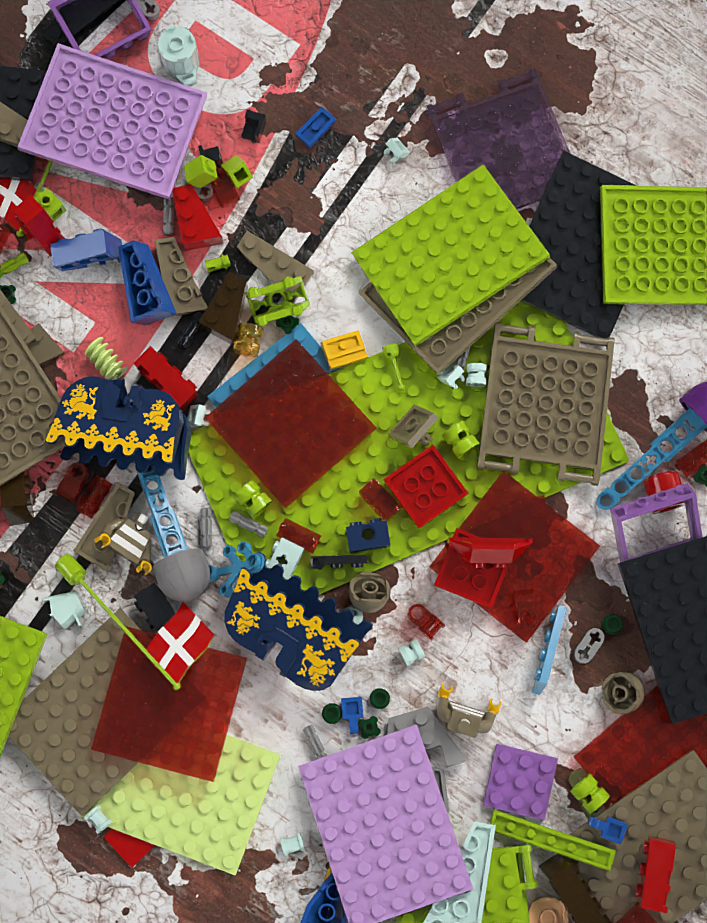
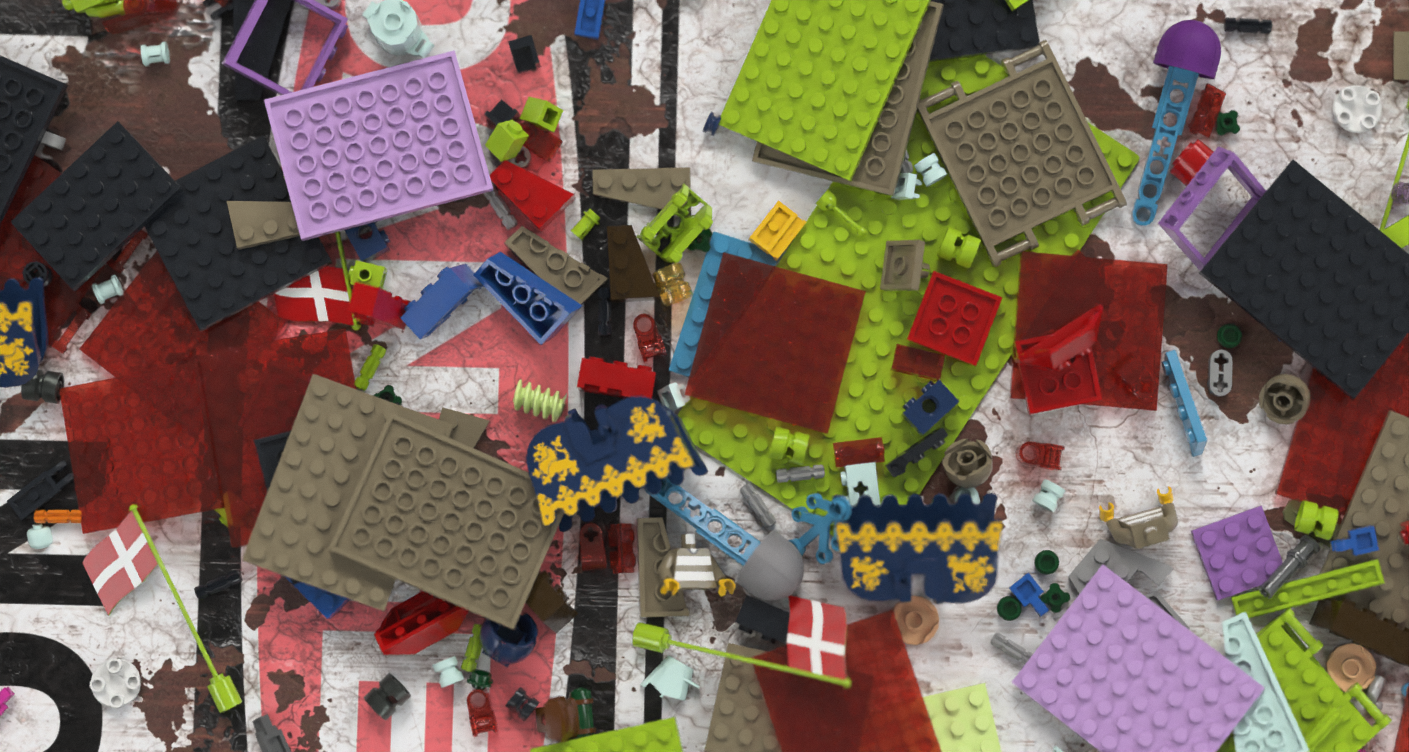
camera: 30 degrees left, 5 degrees up
none -> dark blue brick [344,221,391,263]
none -> clear red piece [633,313,667,363]
none -> dark blue bush [703,112,721,136]
none -> light nougat tile [890,596,939,645]
none -> dark grey pin [1258,535,1320,599]

